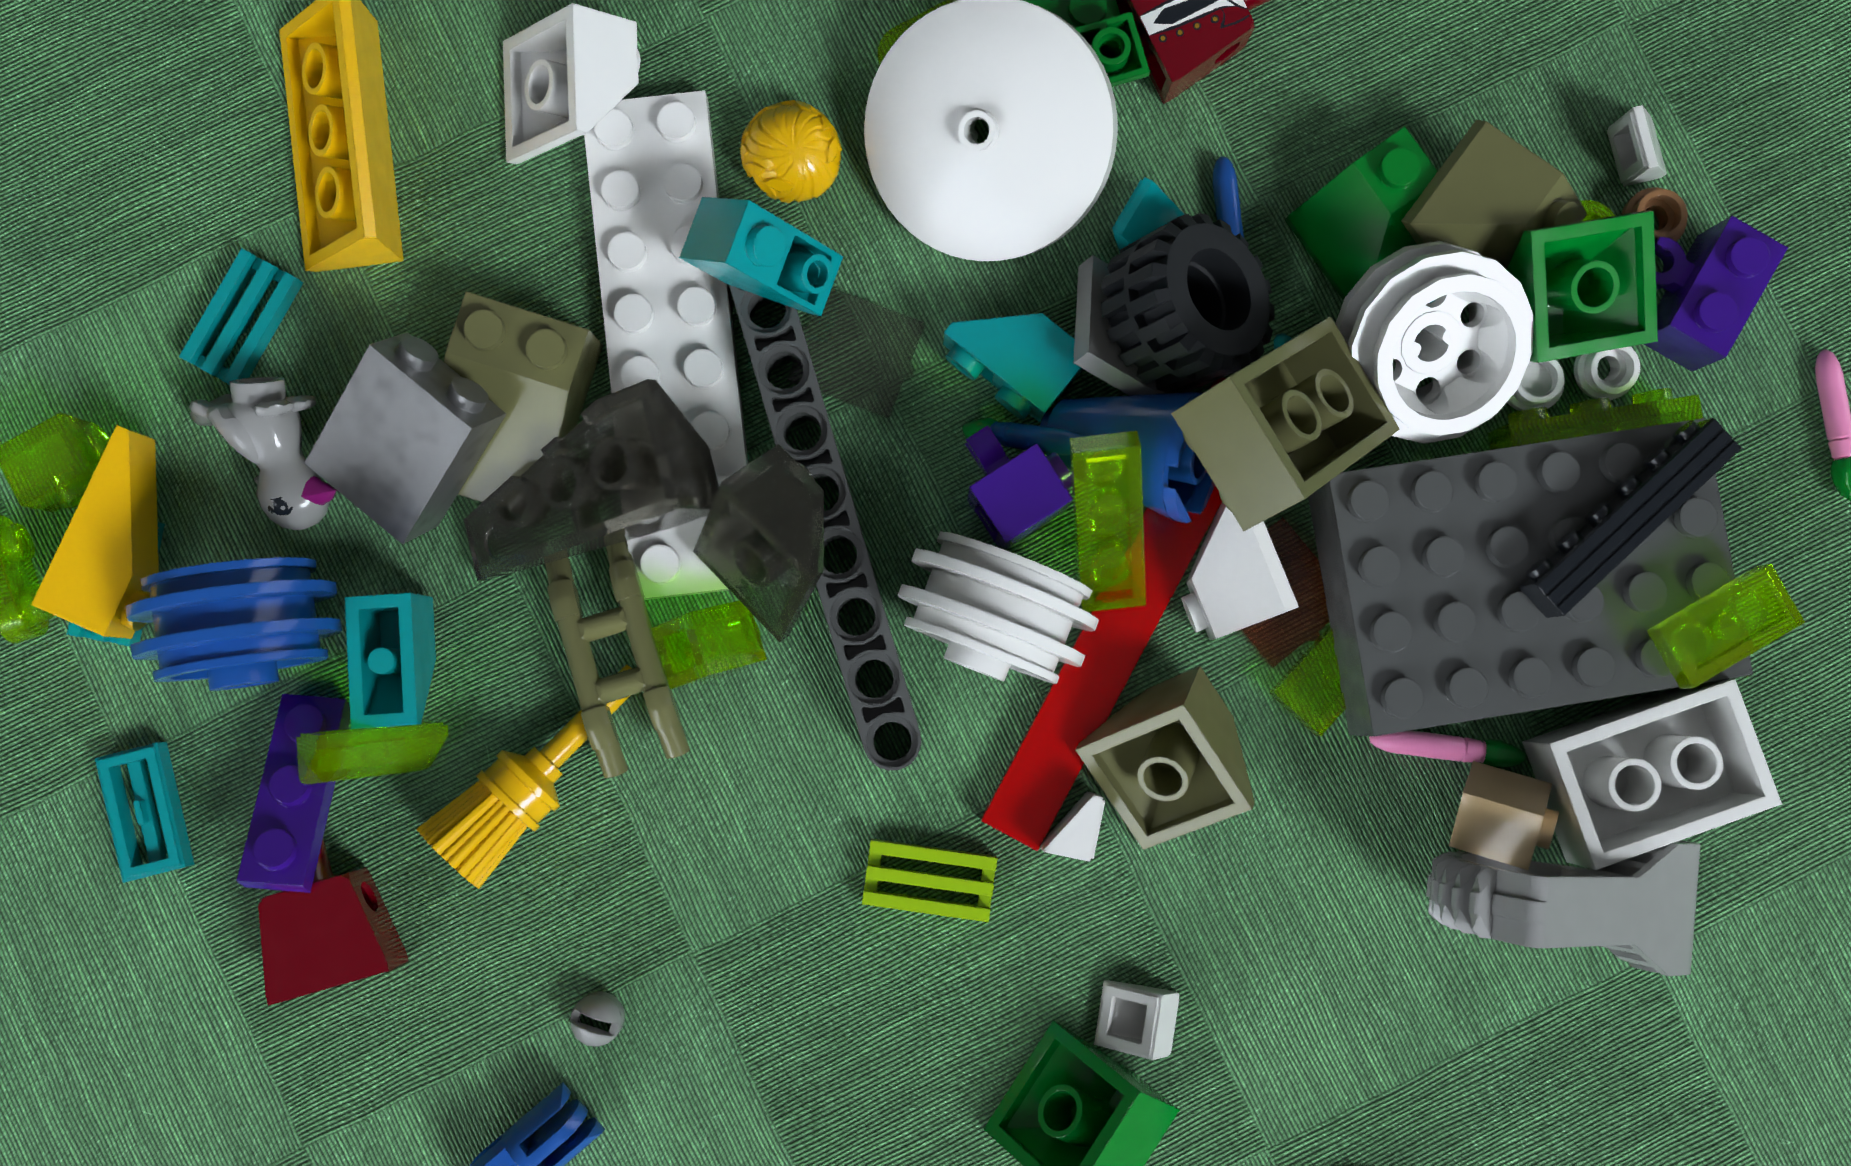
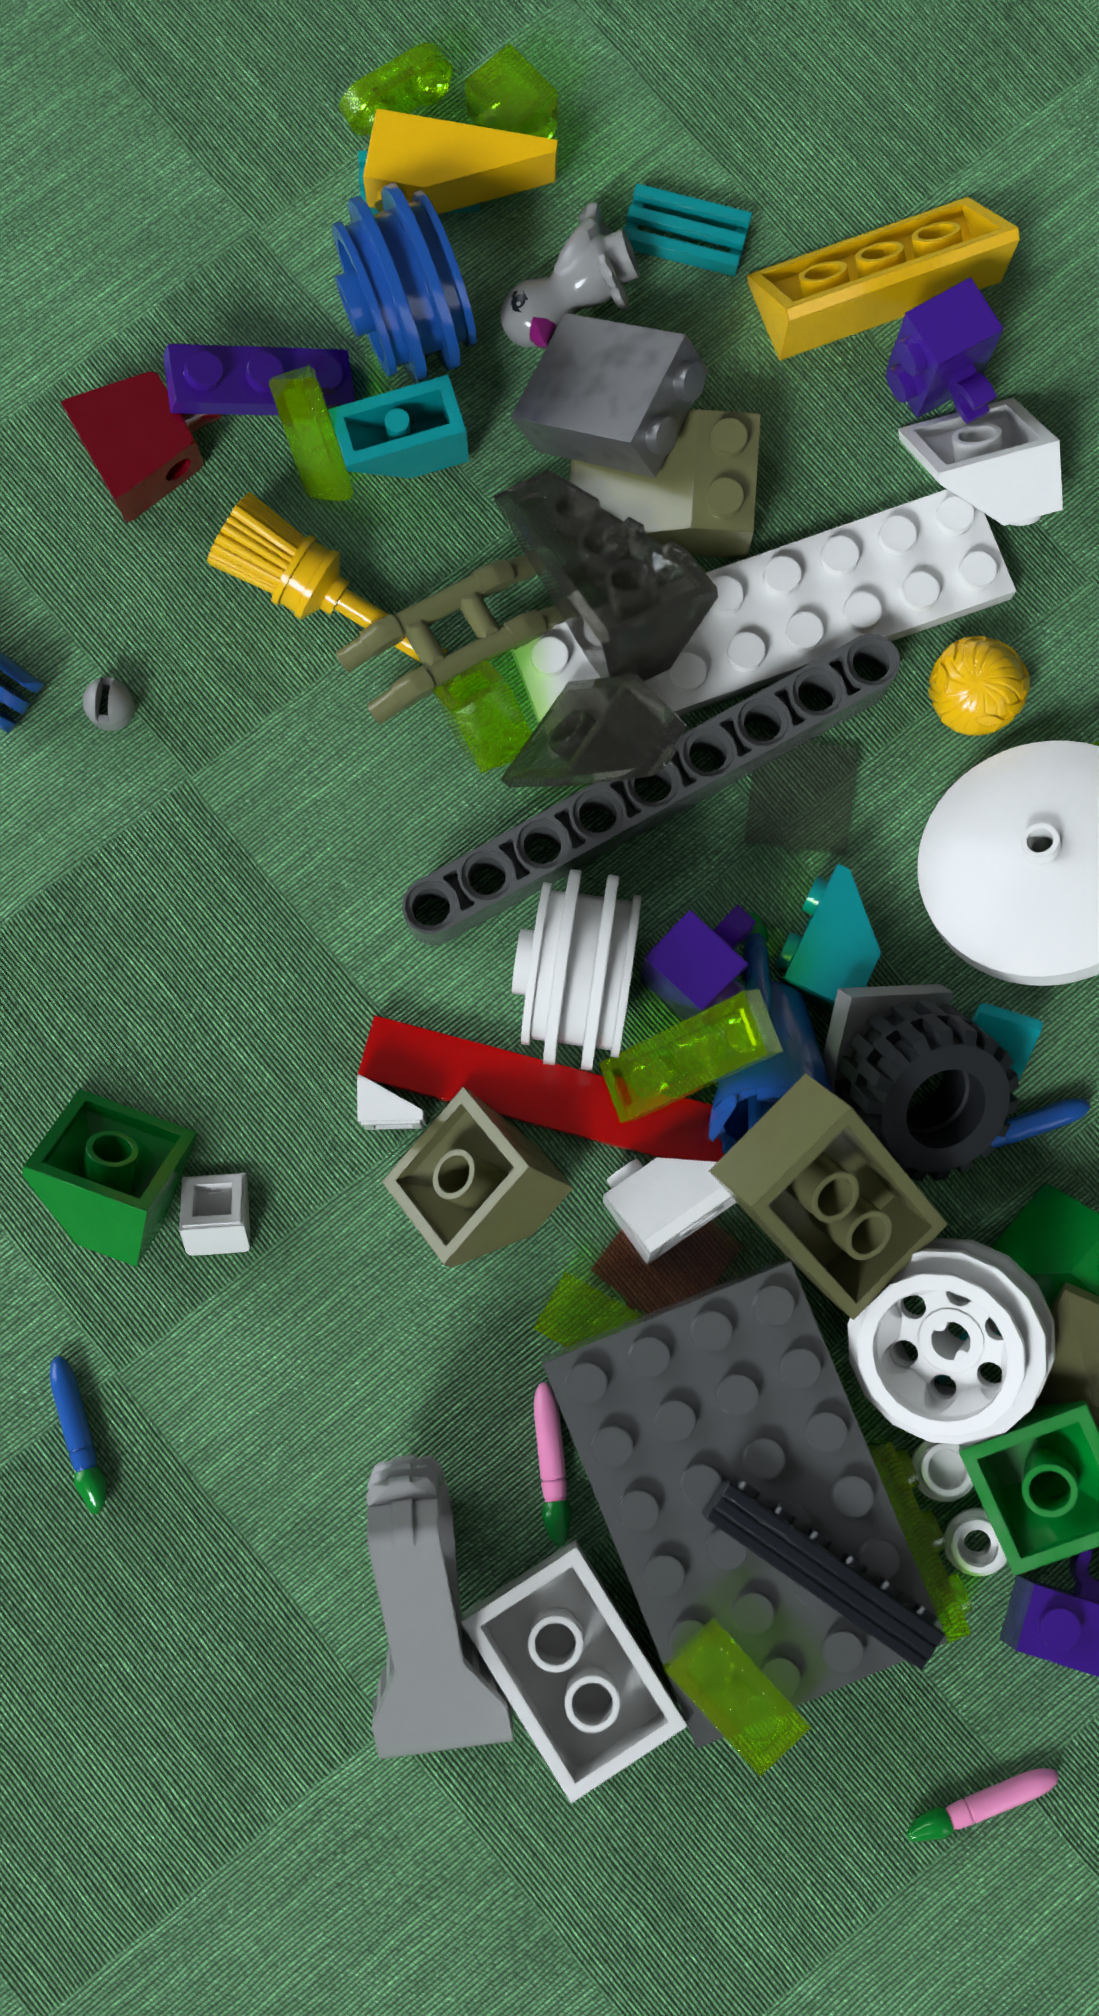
camera: 80 degrees right, 5 degrees down
teal tile [95,742,195,883] -> none
teal slope [679,197,844,316] -> none
lime tile [862,838,998,922] -> none
tan brick [1449,761,1559,870] -> none
none -> dark purple brick [886,277,1004,424]

